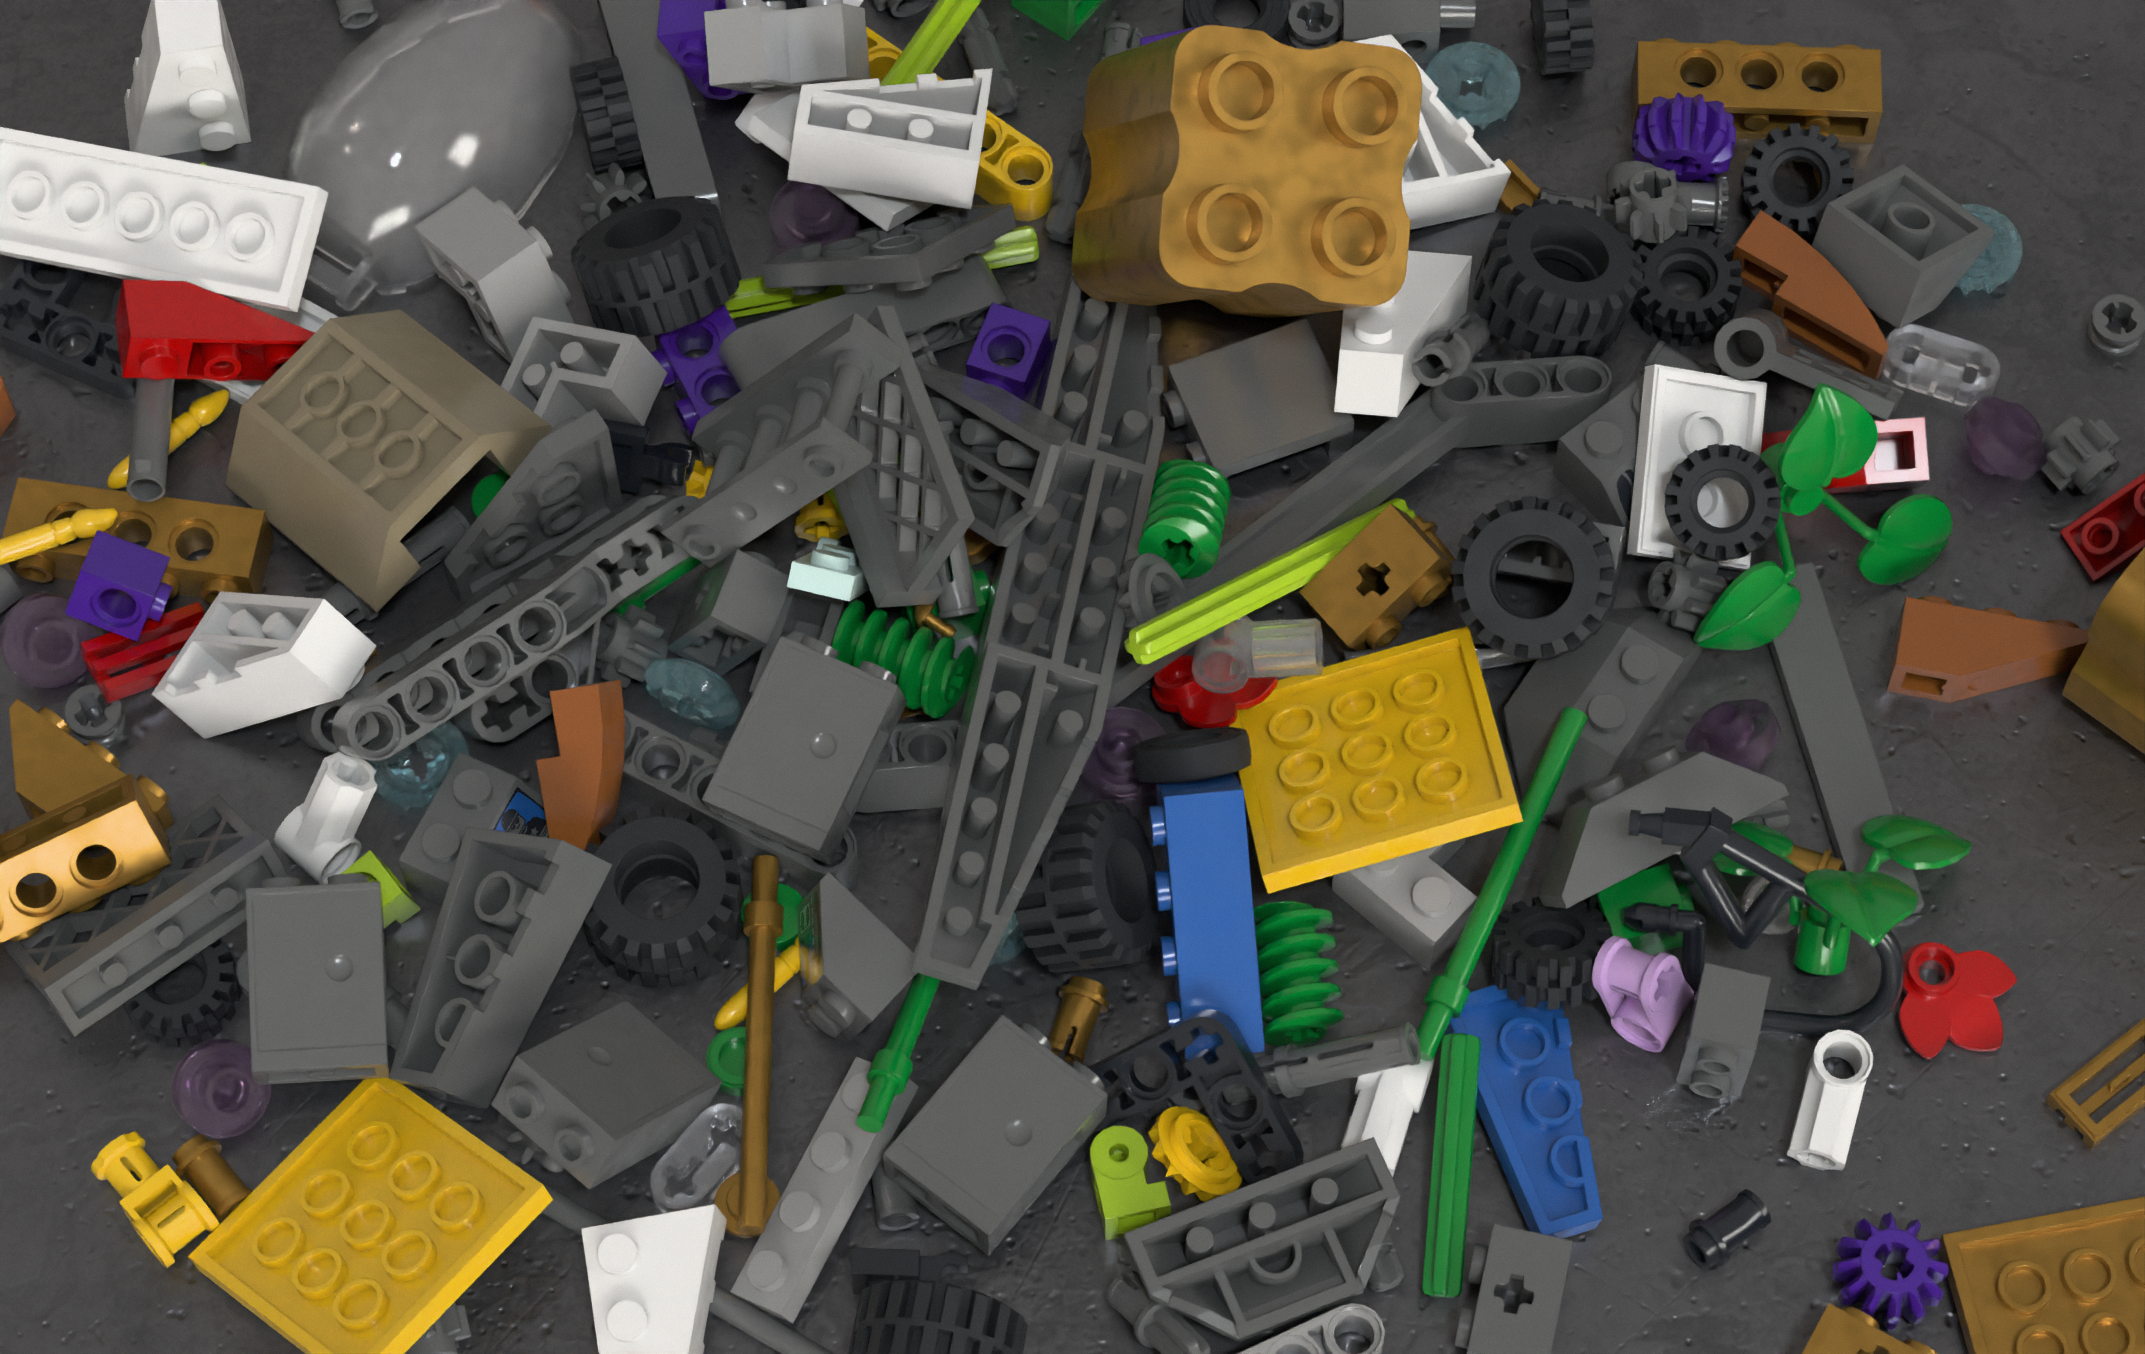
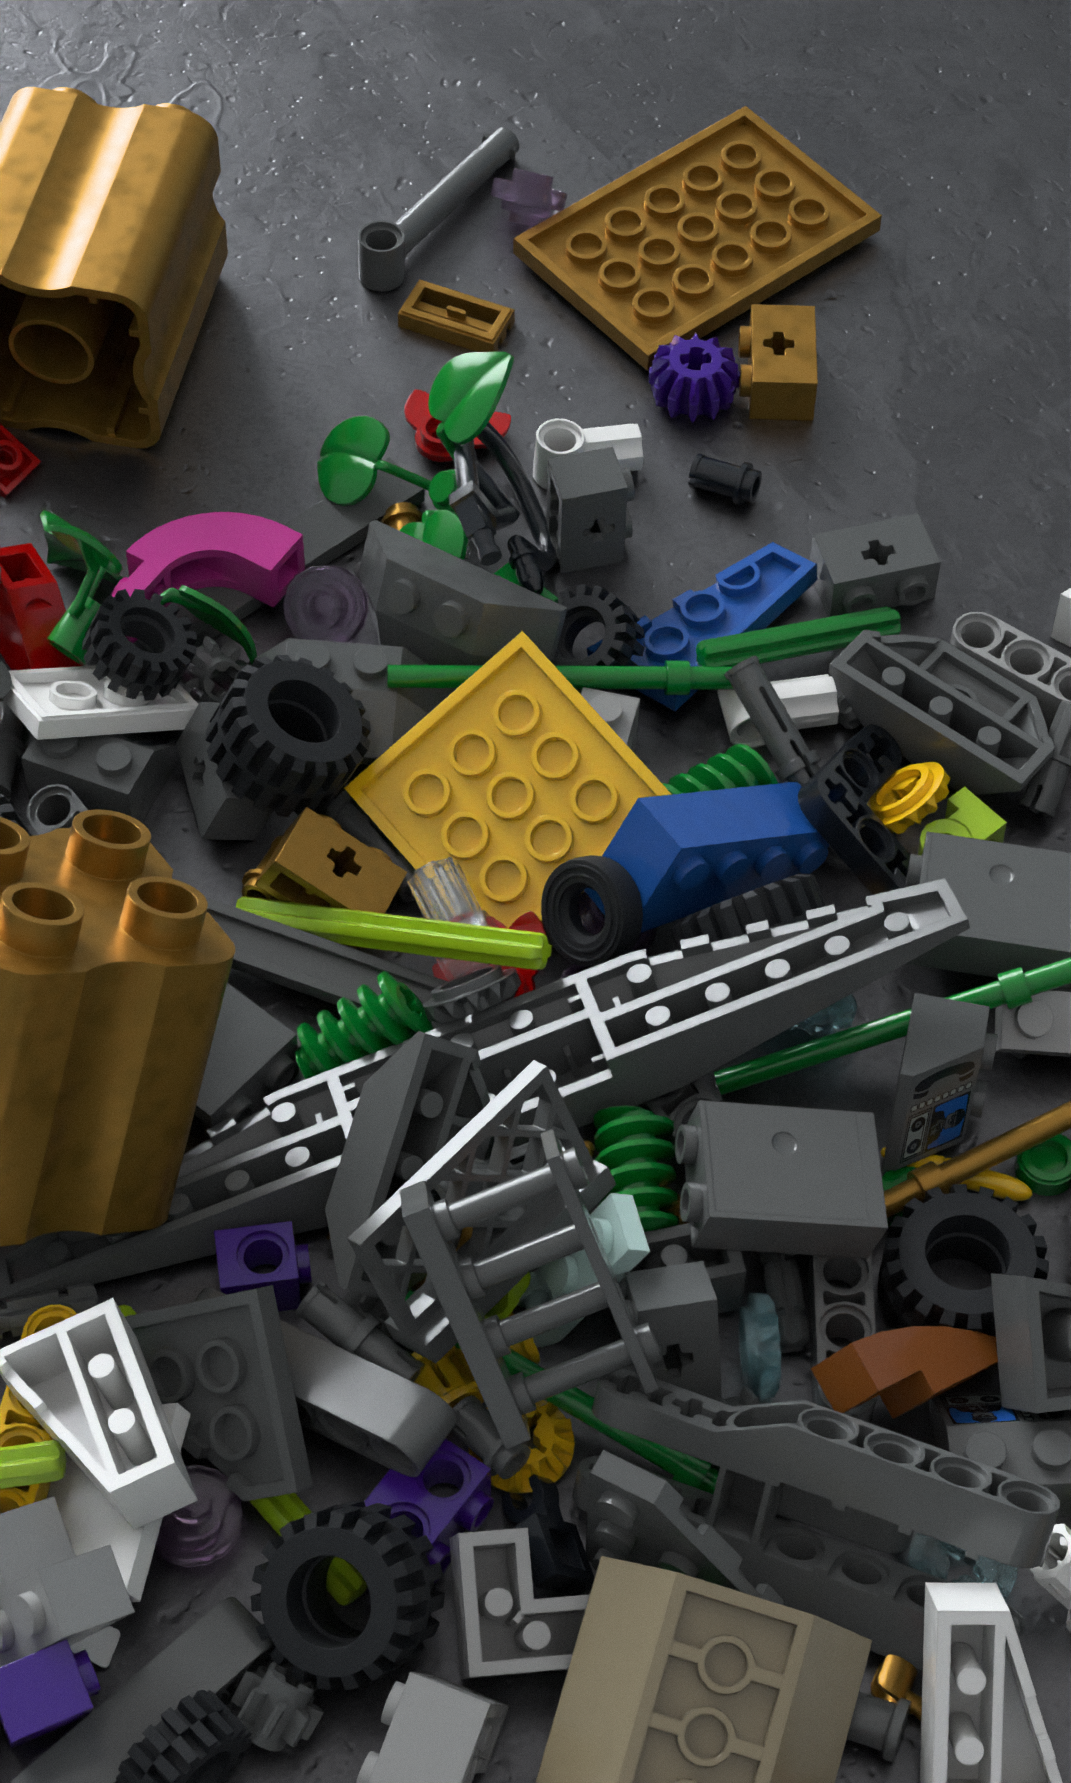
camera: 120 degrees left, 10 degrees down
lavender piece [1592,936,1694,1052] -> none
dark orange slope [1886,596,2089,703] -> none
none -> dark pink arch [111,512,305,643]

